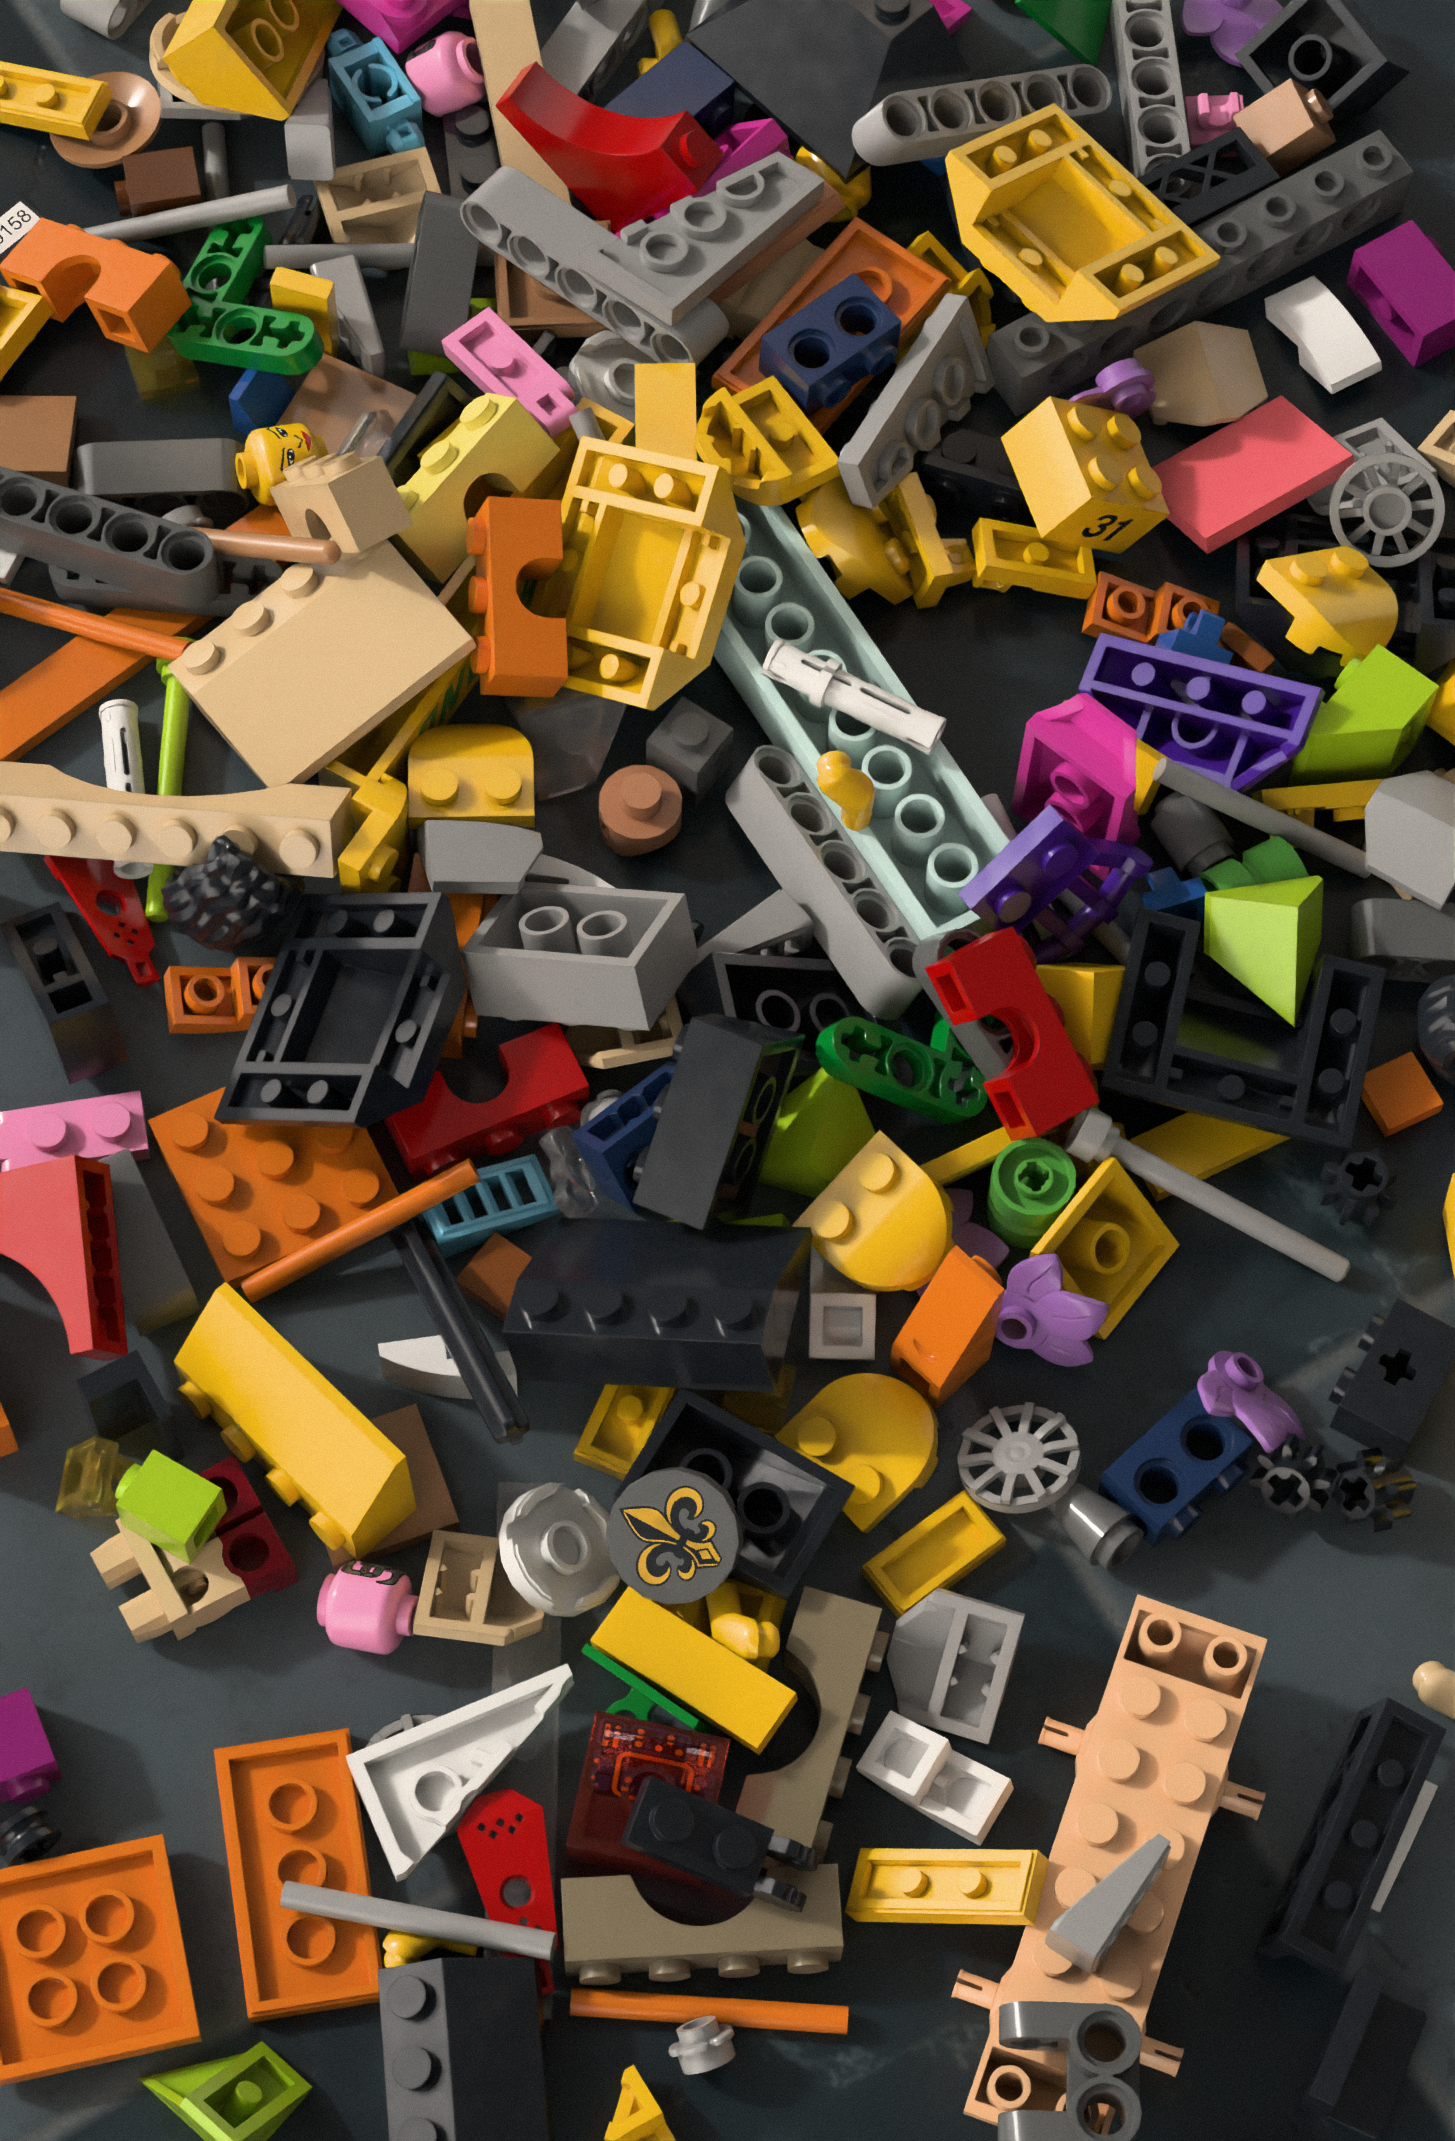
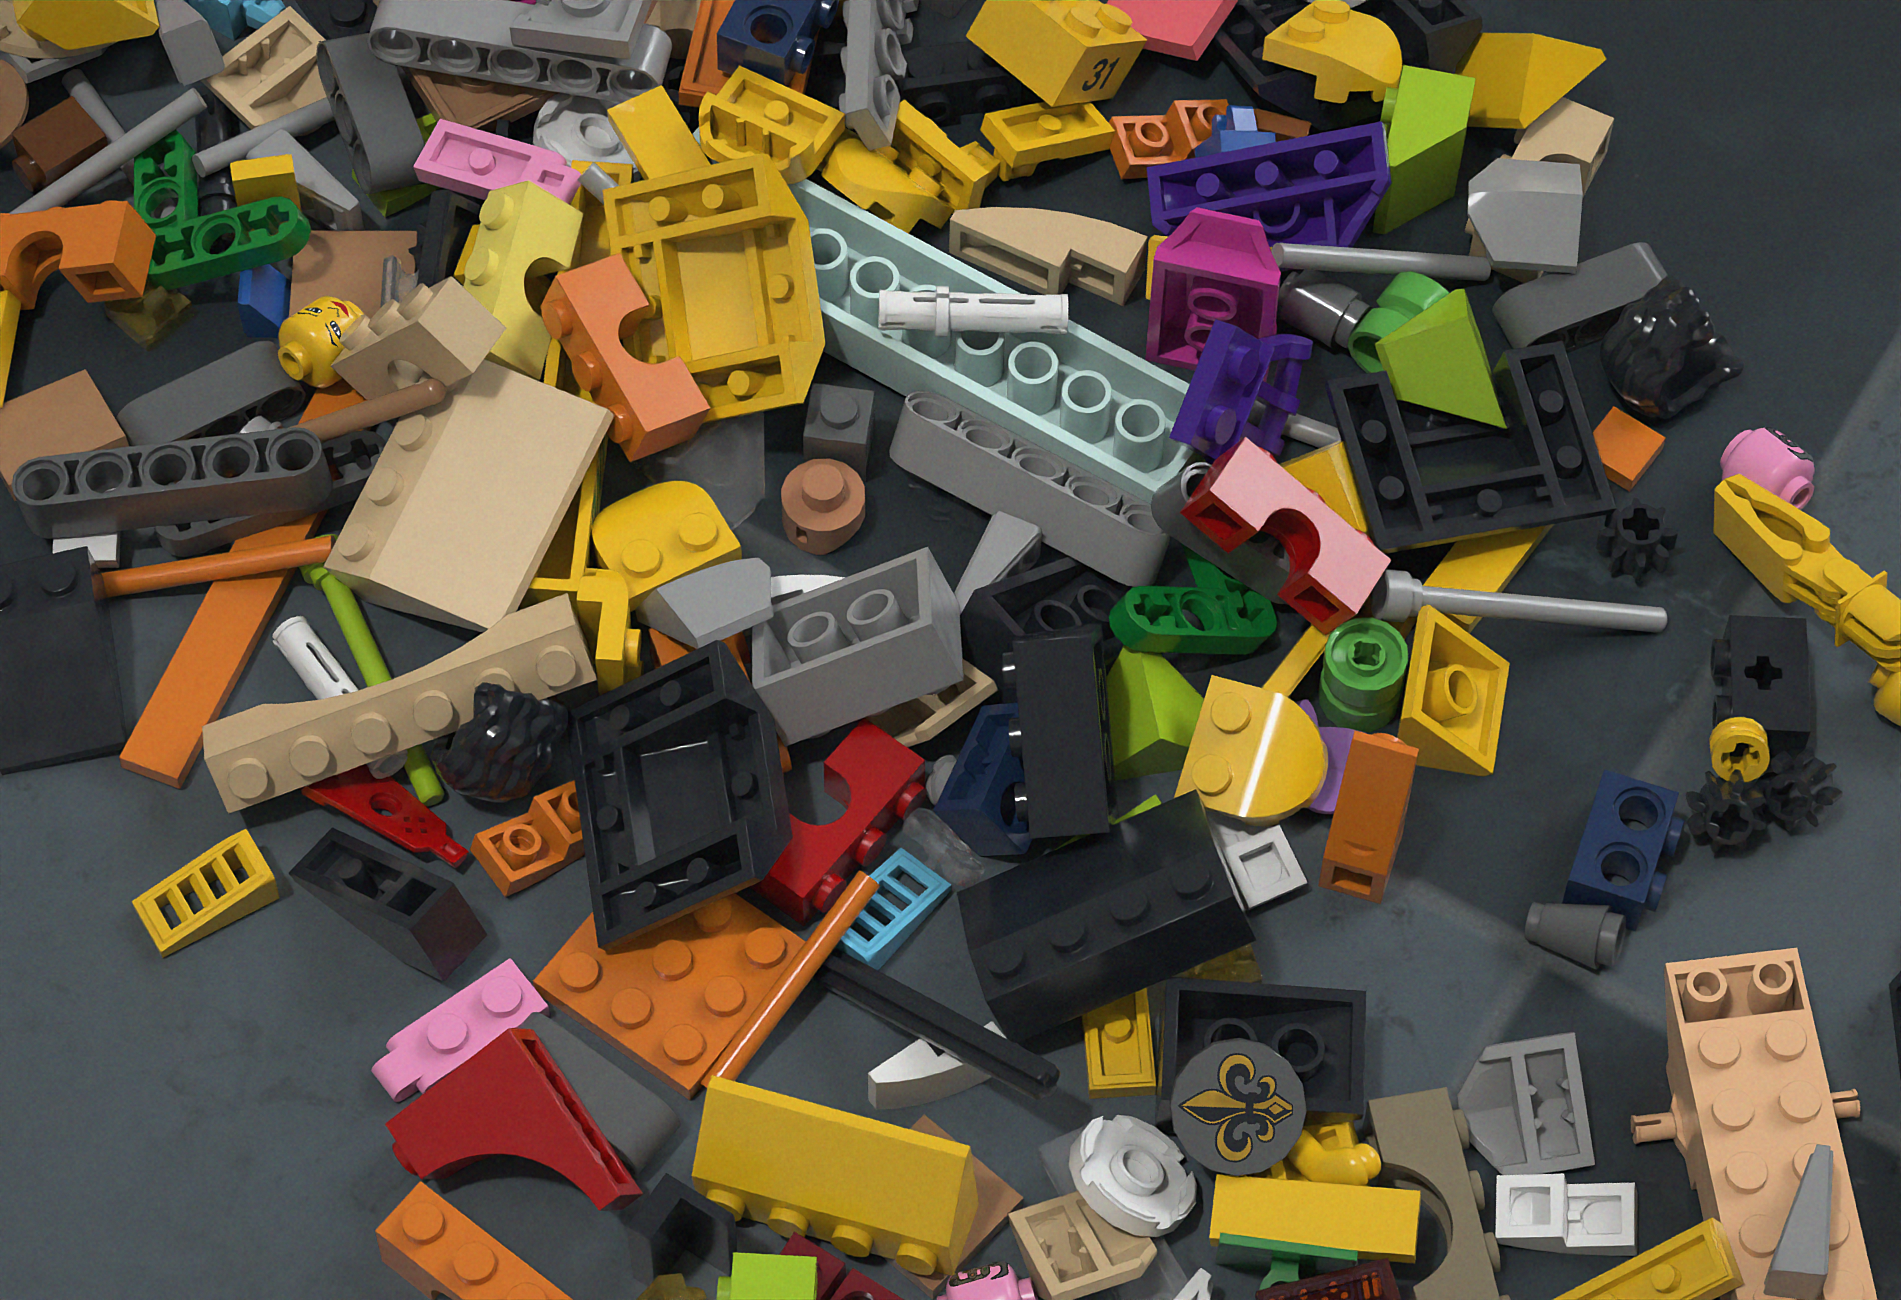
camera: 25 degrees left, 5 degrees down
dark orange tile [456,1231,533,1322] -> none
yellow slope [774,1373,939,1533] -> none
yellow arm [816,751,875,831] -> none
yellow tile [861,1489,1007,1618] -> none
light grey wheel [957,1402,1082,1514] -> none
medium lavender plate [995,1254,1109,1367] -> none
blue tile [1140,867,1207,937] -> none
medium lavender plate [1197,1350,1305,1454] -> none
yellow hinge [1252,779,1384,848] -> none
none -> tan slope [949,207,1148,306]
none -> yellow bush [1709,717,1770,782]

